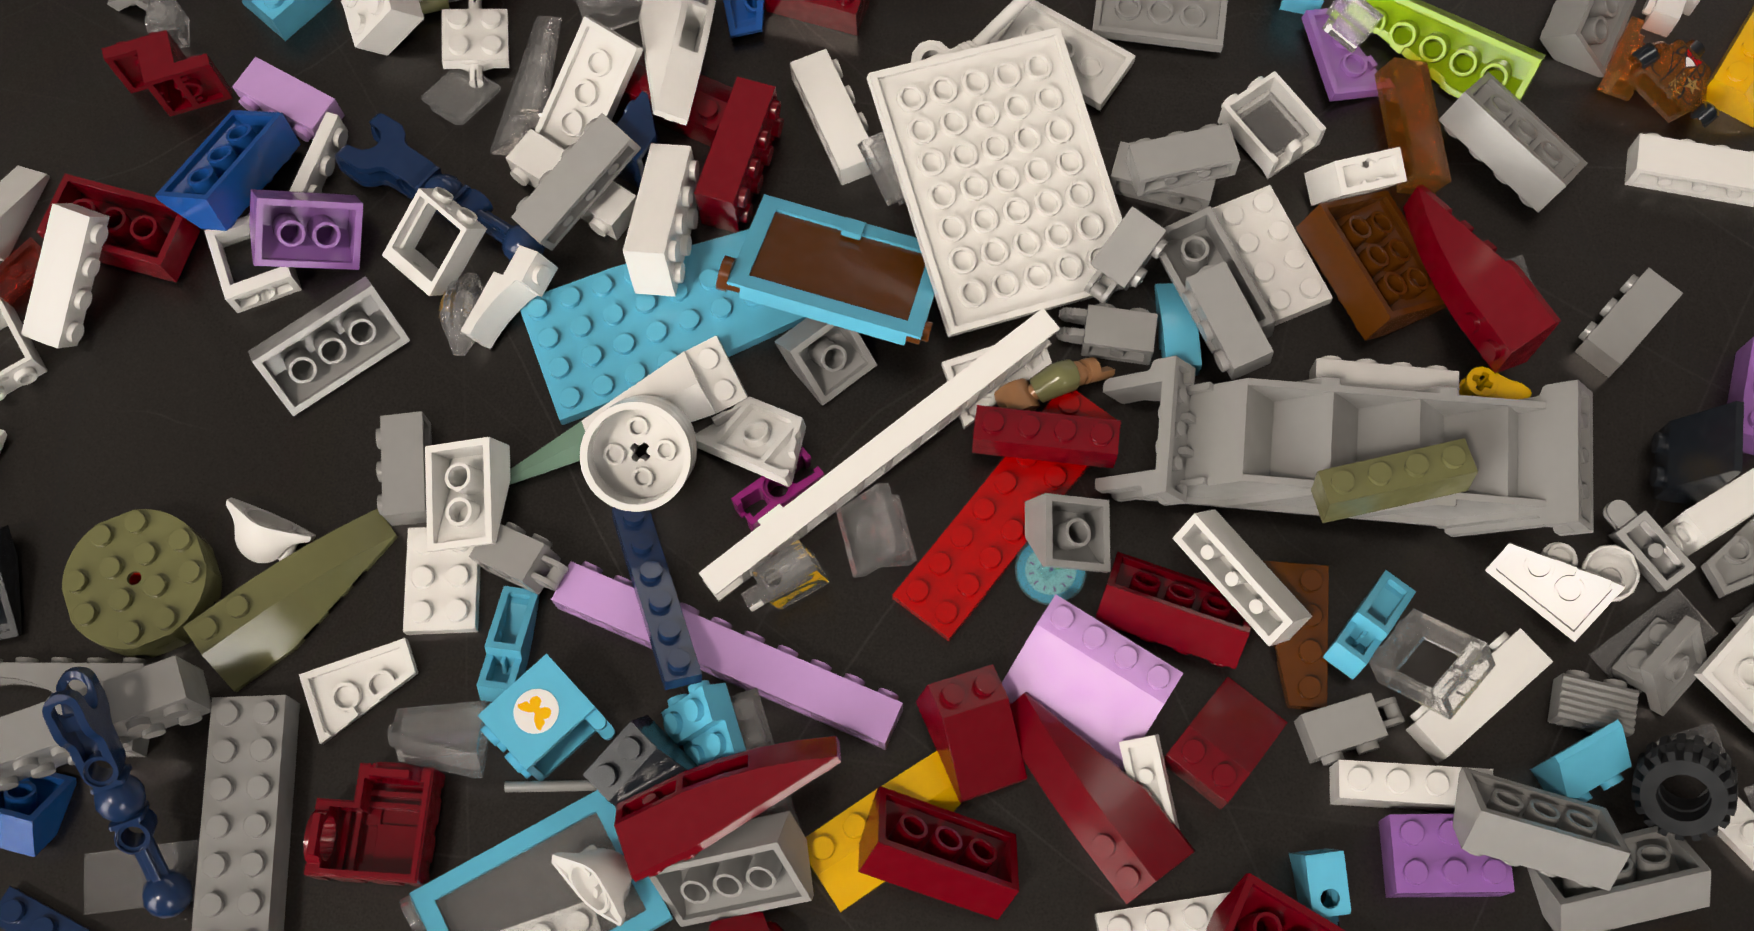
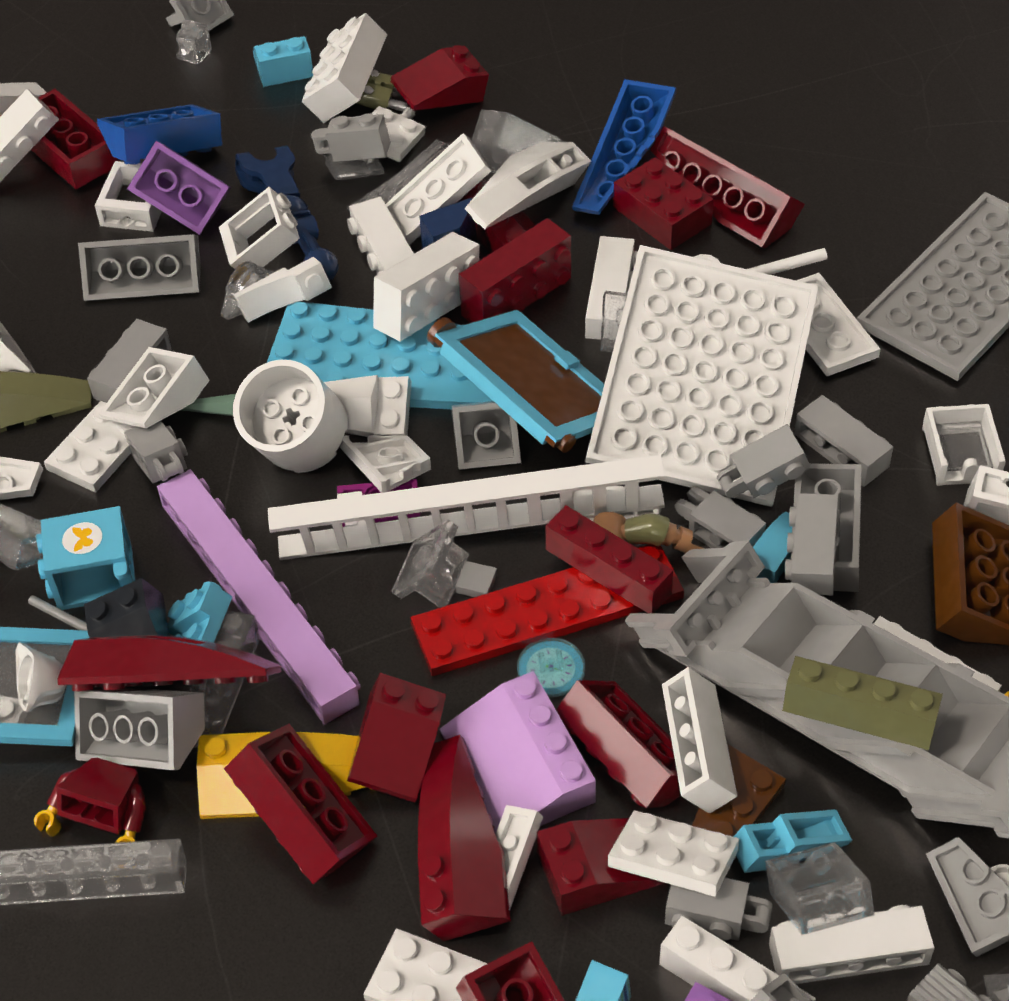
camera: 30 degrees right, 20 degrees down
dark red bracket [101,30,233,117] -> none
lavender brick [232,57,345,142] -> none
white plate [289,112,348,193] -> none
medium azure slope [476,586,540,702] -> none
light grey brick [511,113,641,251] -> none
dark blue plate [612,507,702,690] -> none
clear torso [741,539,830,612] -> none
light grey slope [1025,493,1111,573] -> none
light grey brick [1126,123,1240,197] -> none
white plate [1212,185,1333,326] -> none
none -> light grey brick [311,113,391,162]
none -> light grey tile [455,561,497,597]
none -> white plate [608,810,739,897]

